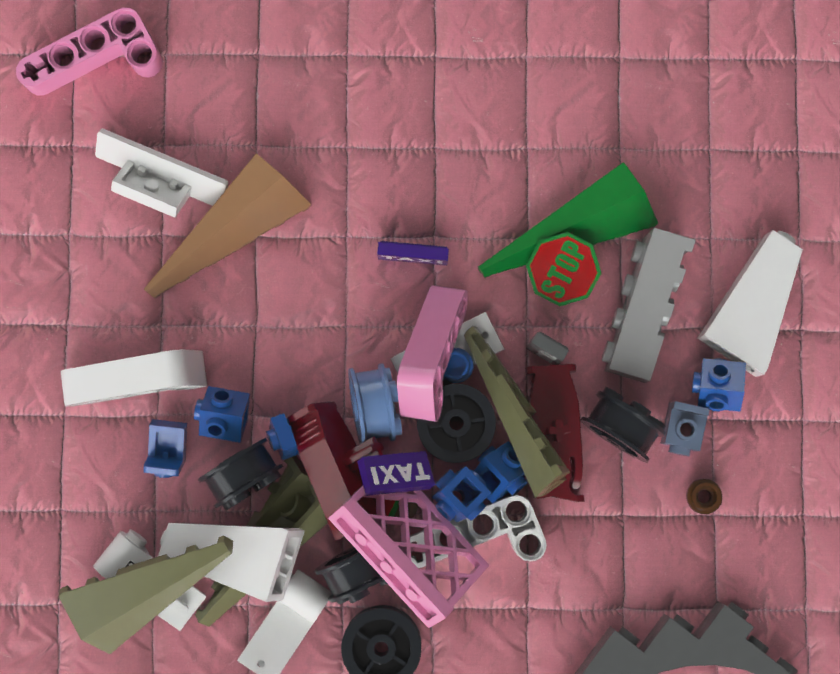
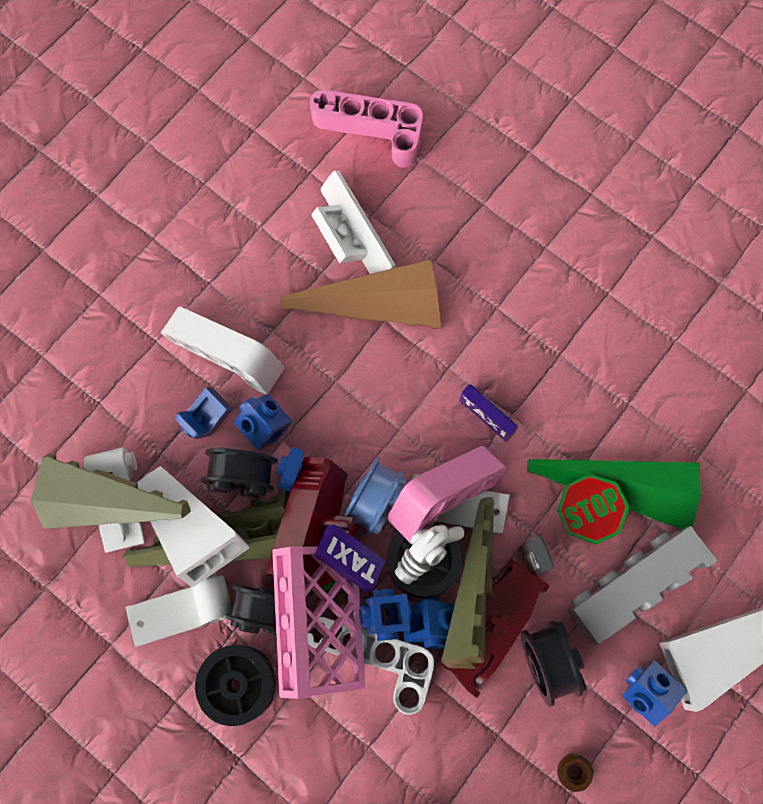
camera: 40 degrees right, 10 degrees down
blue plate [443,348,474,383] -> none
sand blue brick [660,401,710,456] -> none
none -> white piece [395,524,465,584]

